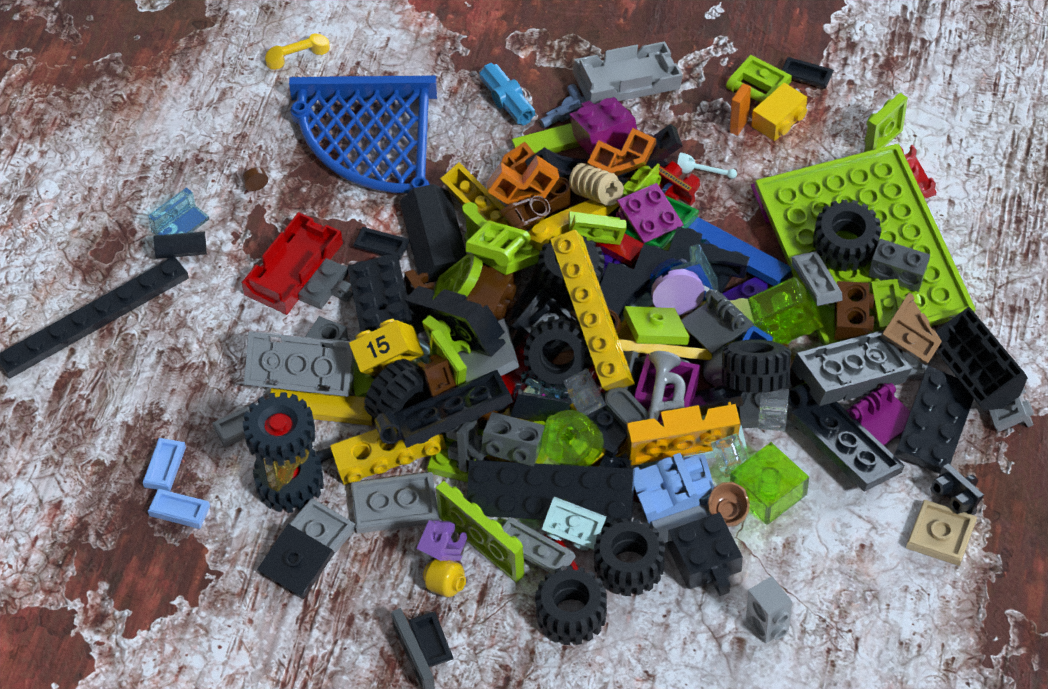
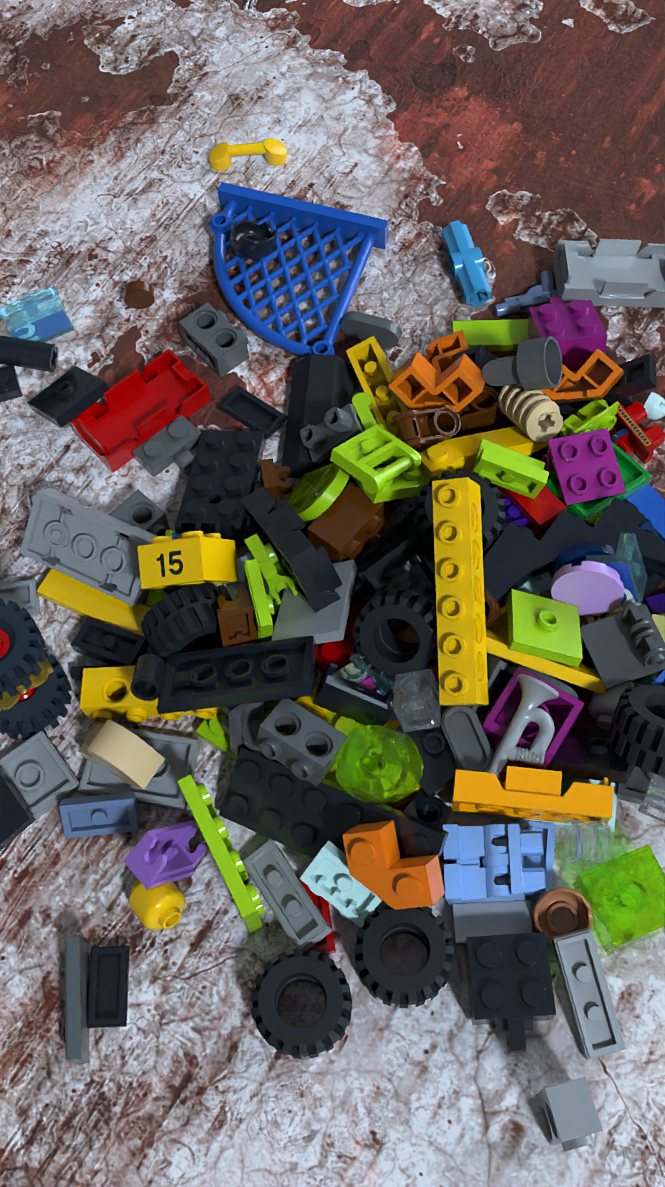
camera: 20 degrees right, 10 degrees up
none -> black plate [27,366,109,428]
none -> sand blue plate [59,791,140,839]
none -> black plate [71,617,149,667]
none -> tan brick [78,720,165,789]
none -> dark grey brick [179,302,249,378]
none -> black hair [230,220,278,260]
none -> dark grey hips [300,403,364,464]
none -> dark grey tile [340,311,402,348]
none -> orange brick [342,820,445,910]
none -> dark grey piece [482,336,562,391]
none -> light grey tile [551,928,626,1060]

